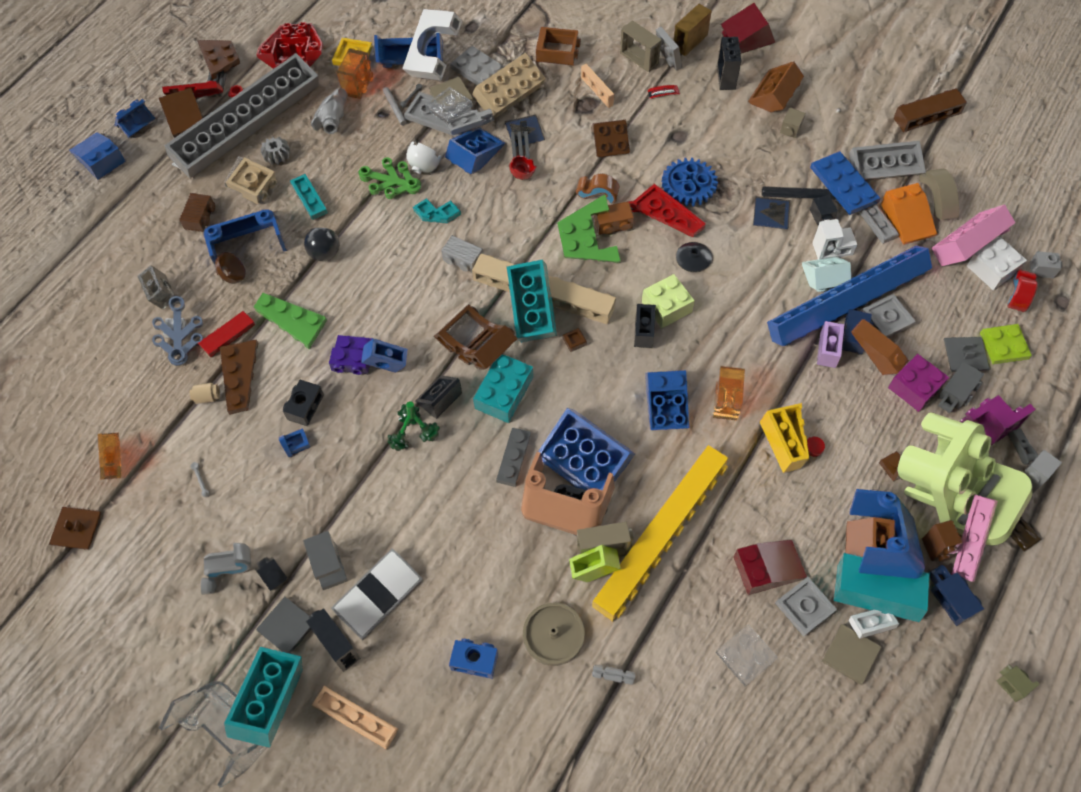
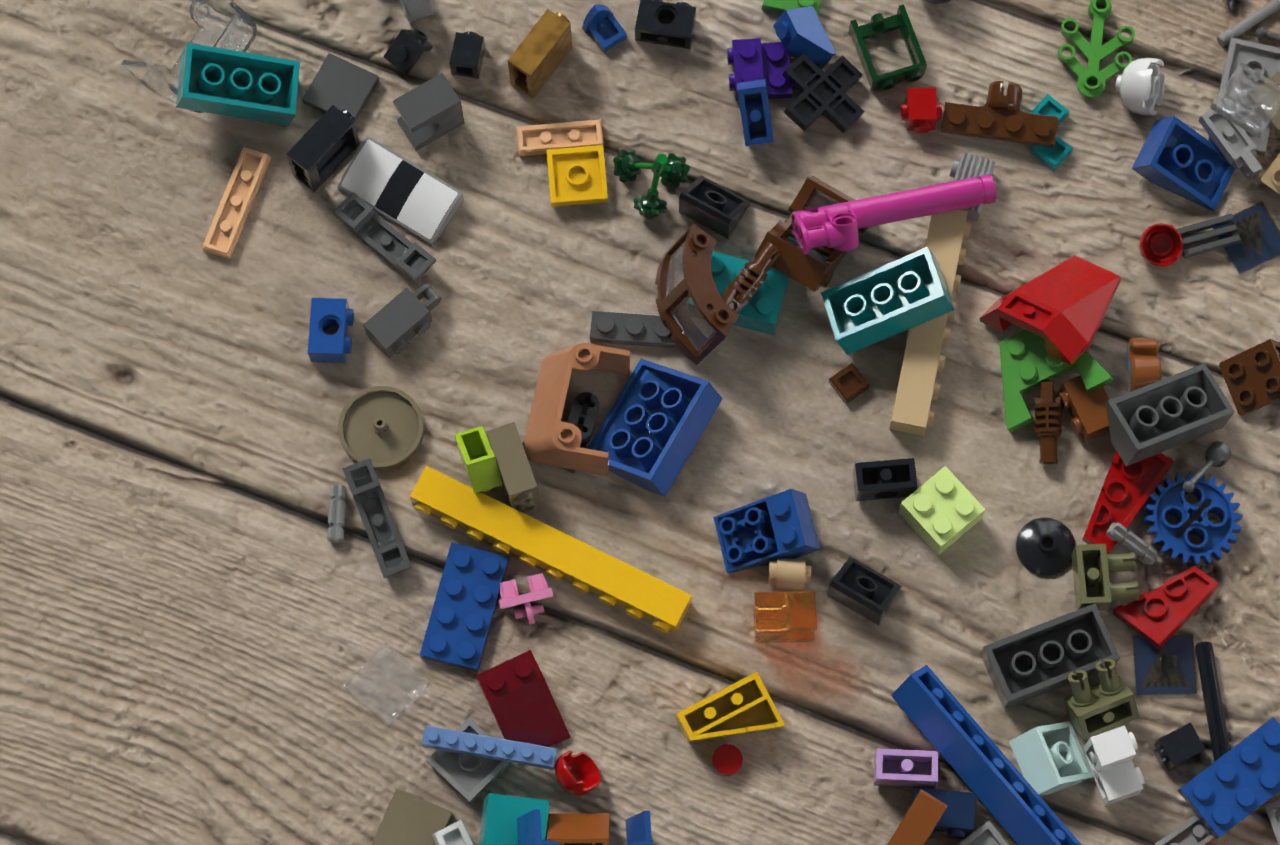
camera: 80 degrees right, 10 degrees up
none -> dark grey slope [333,192,436,281]
none -> dark grey slope [342,458,412,579]
none -> dark grey brick [363,283,442,358]
none -> blue plate [420,542,509,672]
none -> medium blue piece [422,725,557,770]
none -> black brick [449,31,485,79]
none -> bright pink hips [498,573,553,625]
none -> pearl gold brick [507,9,573,99]
none -> light nougat tile [516,119,604,157]
none -> yellow plate [546,145,608,207]
none -> red hair [554,750,602,796]
none -> reddish brown window [655,223,739,365]
none -> reddish brown hinge [722,242,782,314]
none -> tan brick [768,558,811,589]
none -> blue slope [773,6,836,69]
none -> black plate [782,53,865,133]
none -> dark pink piece [791,174,996,255]
none -> black slope [827,556,902,626]
none -> dark green window [848,4,927,92]
none -> red brick [901,87,942,134]
none -> reddish brown plate [941,81,1059,148]
none -> red wedge [980,255,1121,366]
none -> dark grey brick [980,603,1120,709]
none -> reddish brown hinge [1035,382,1062,465]
none -> olive brick [1064,659,1139,740]
none -> olive brick [1071,544,1139,611]
none -> dark grey slope [1106,363,1235,467]
none -> light grey axle [1107,522,1158,565]
none -> red wing [1113,566,1218,650]
none -> dark grey hinge [1183,441,1232,493]

